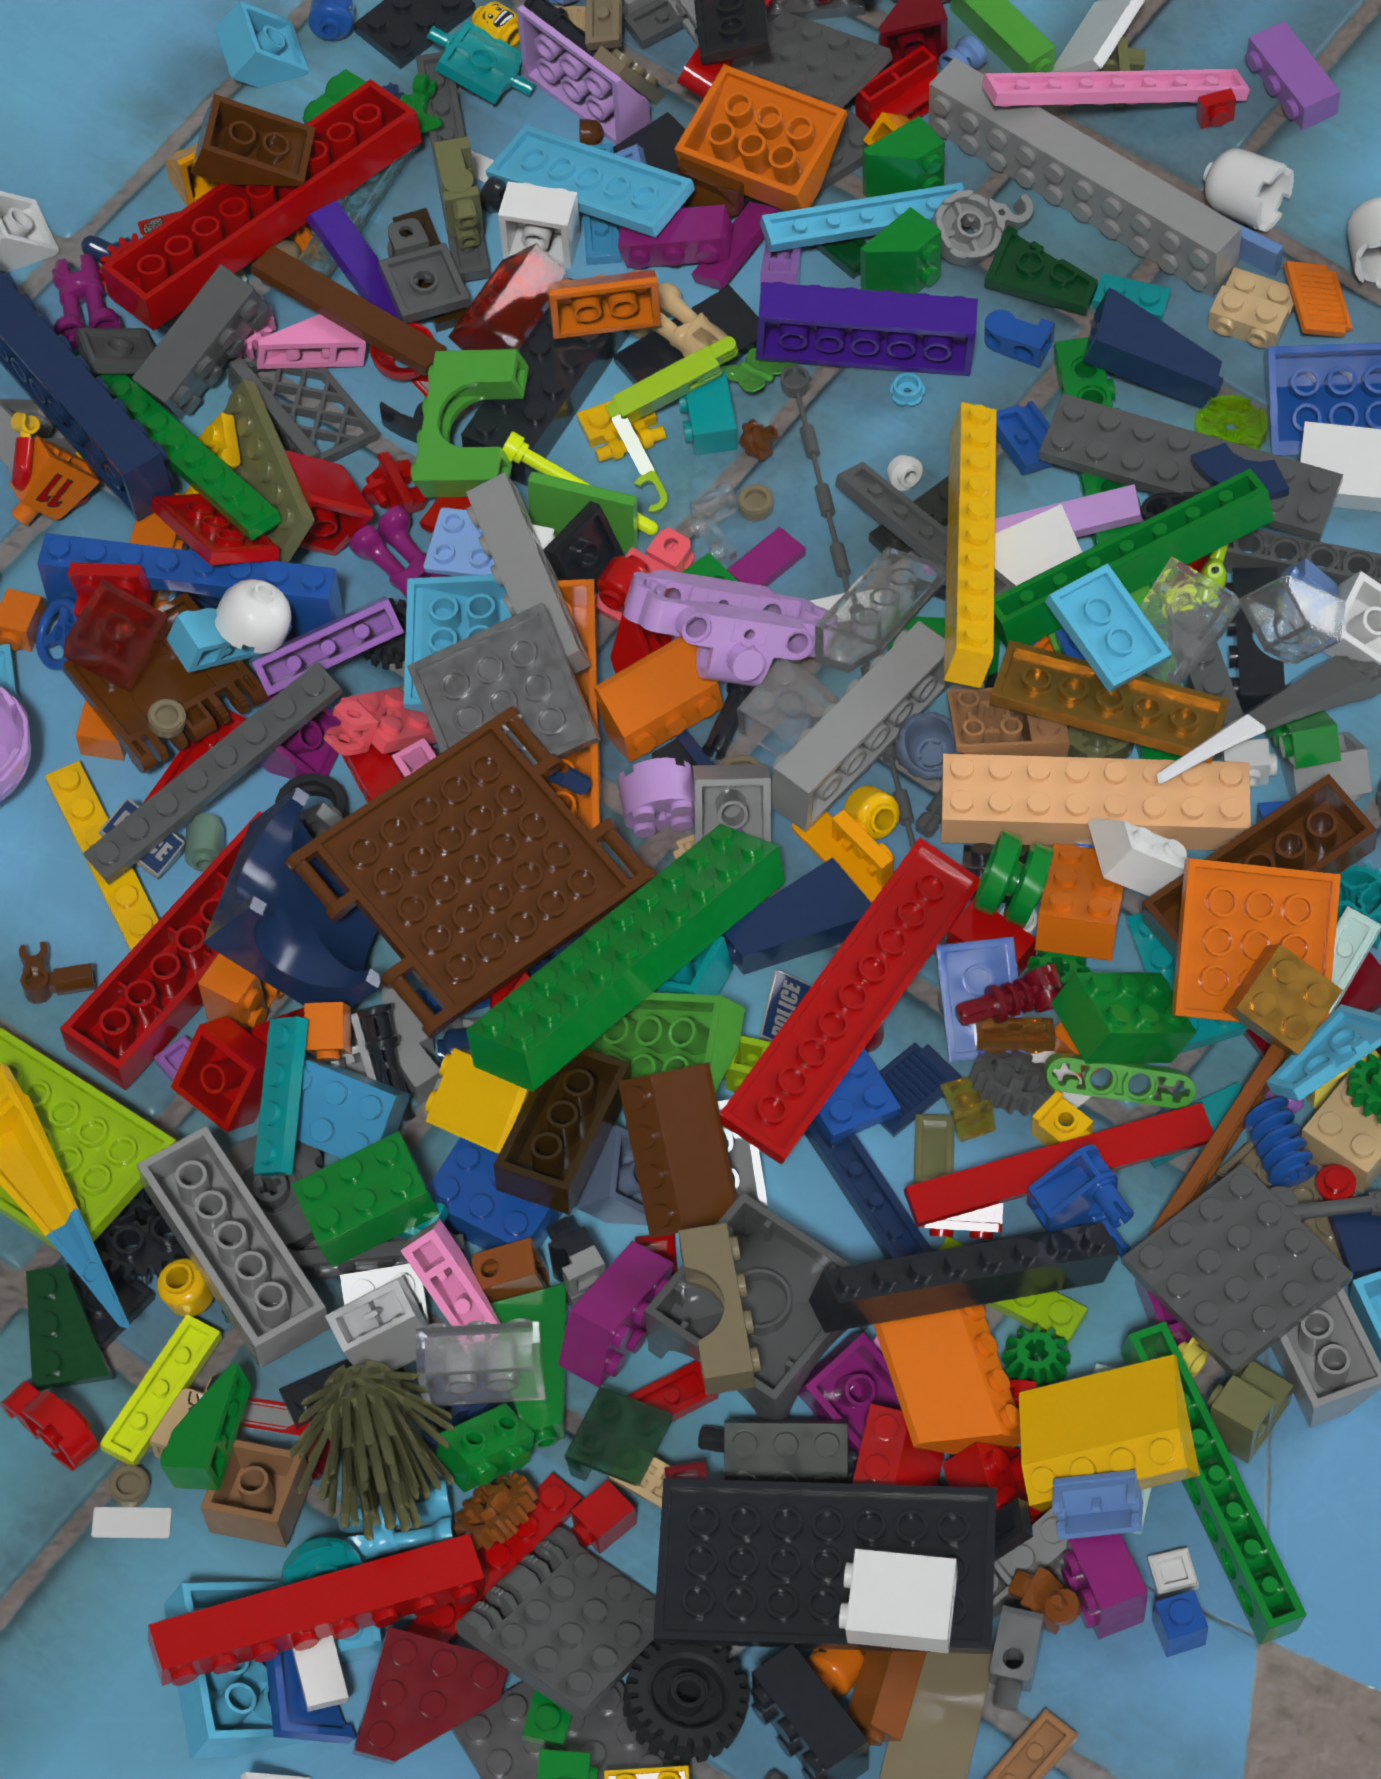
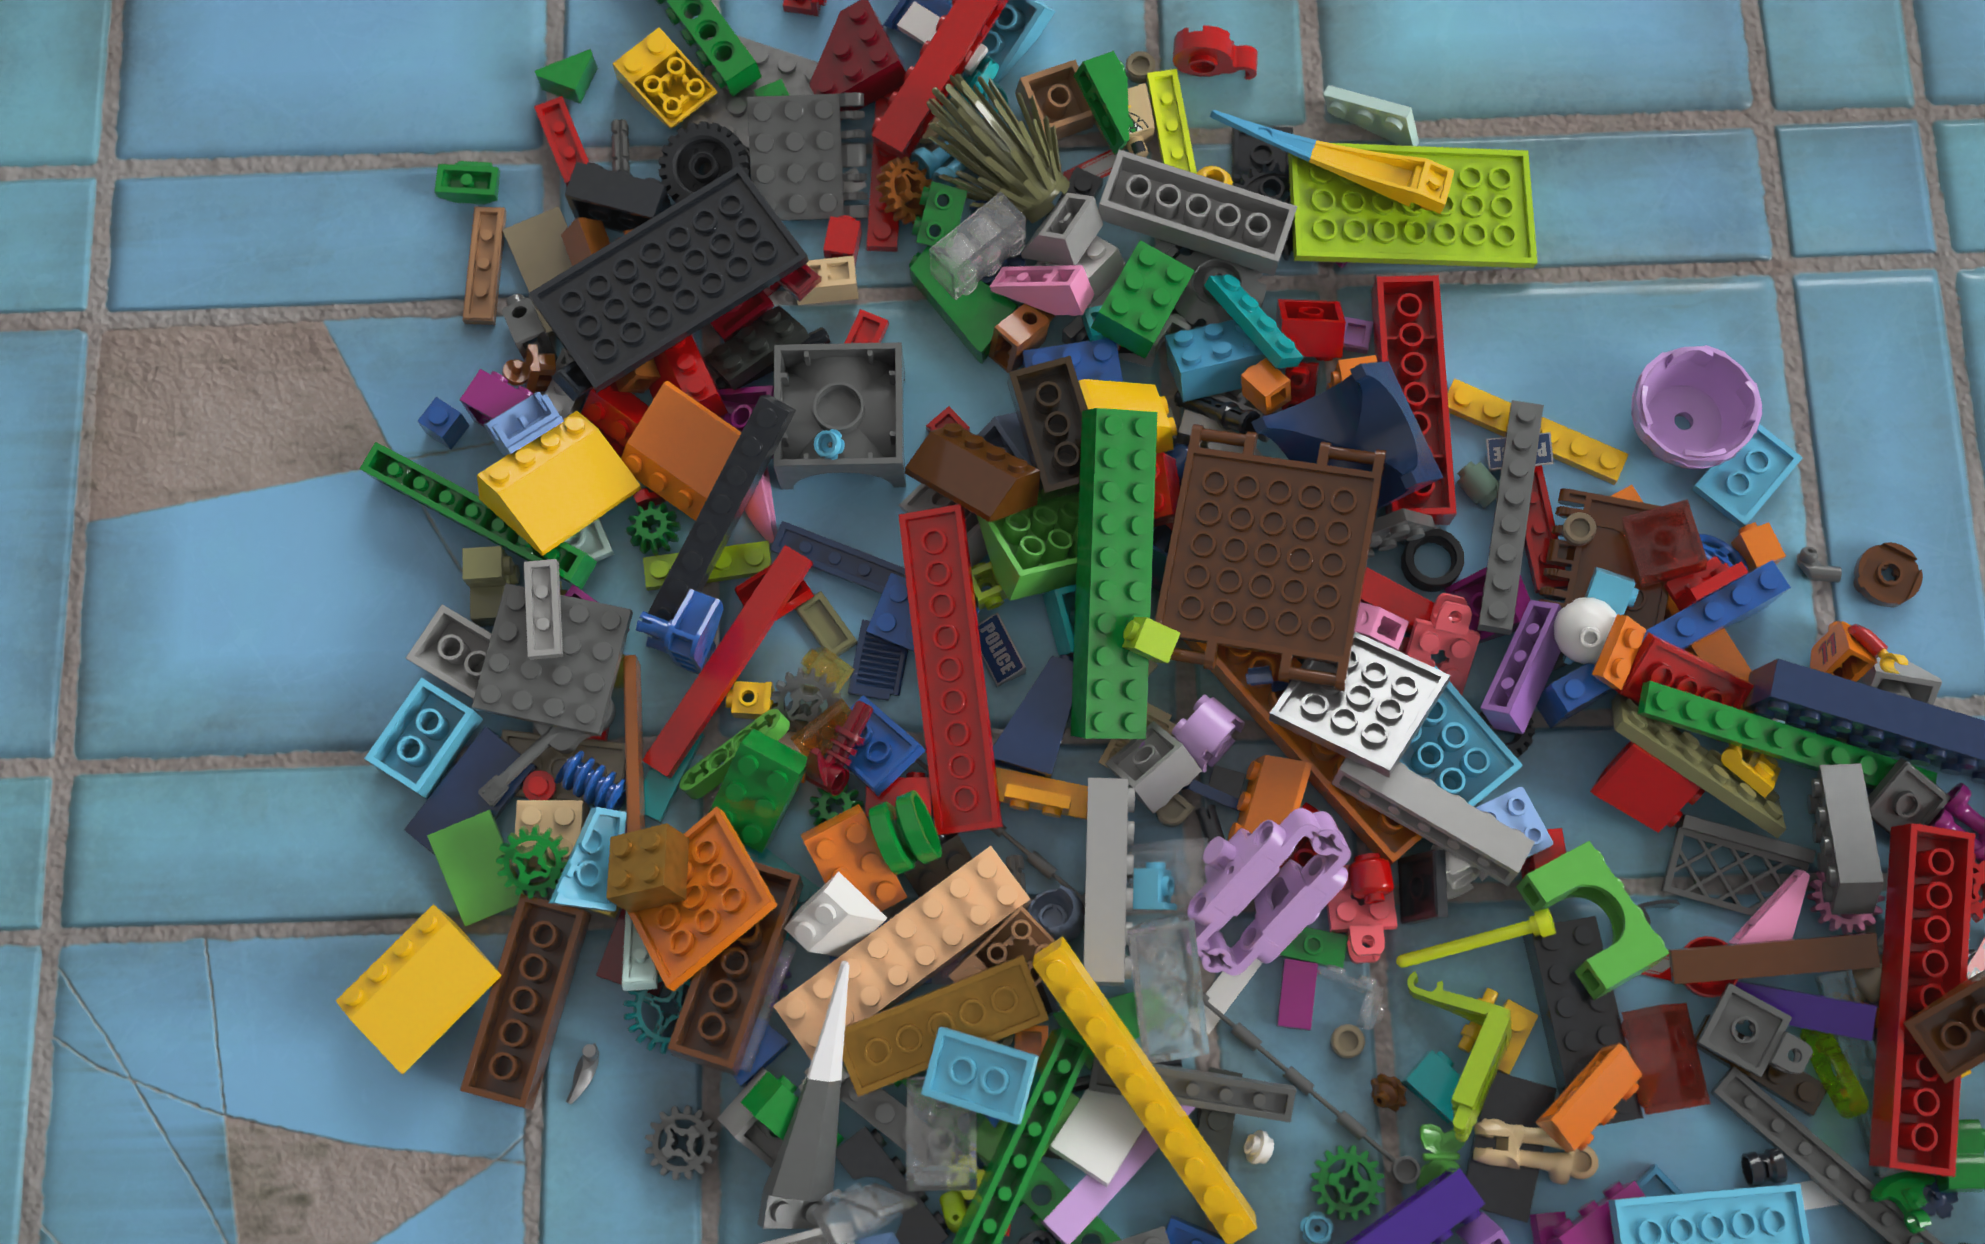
camera: 140 degrees right, 15 degrees up
reddish brown bar [19,941,96,1004] -> none
dark green wing [26,1265,114,1390] -> none
white sticker [91,1507,172,1538] -> none
magenta piece [349,505,449,599] -> none
red hips [362,452,427,514] -> none
olive hips [433,136,484,248] -> none
white brick [498,181,581,269] -> none
bright green tile [528,472,638,552] -> none
hips [546,1217,606,1308] -> none
magenta brick [558,1241,674,1388] -> none
clear green bracket [564,1386,673,1486] -> none
dark tan arch [678,1223,761,1395] -> none
white brick [839,1549,958,1653] -> none
yellow head [844,785,900,839] -> none
white tile [1147,1547,1199,1600] -> none
none -> light grey plate [524,559,563,660]
none -> medium azure plate [814,429,845,460]
none -> lime brick [1122,617,1180,663]
none -> medium azure brick [1133,862,1177,911]
none -> green gear [1309,1145,1385,1220]
none -> orange plate [1592,614,1646,690]
none -> clear neon green beam [1800,1028,1869,1119]

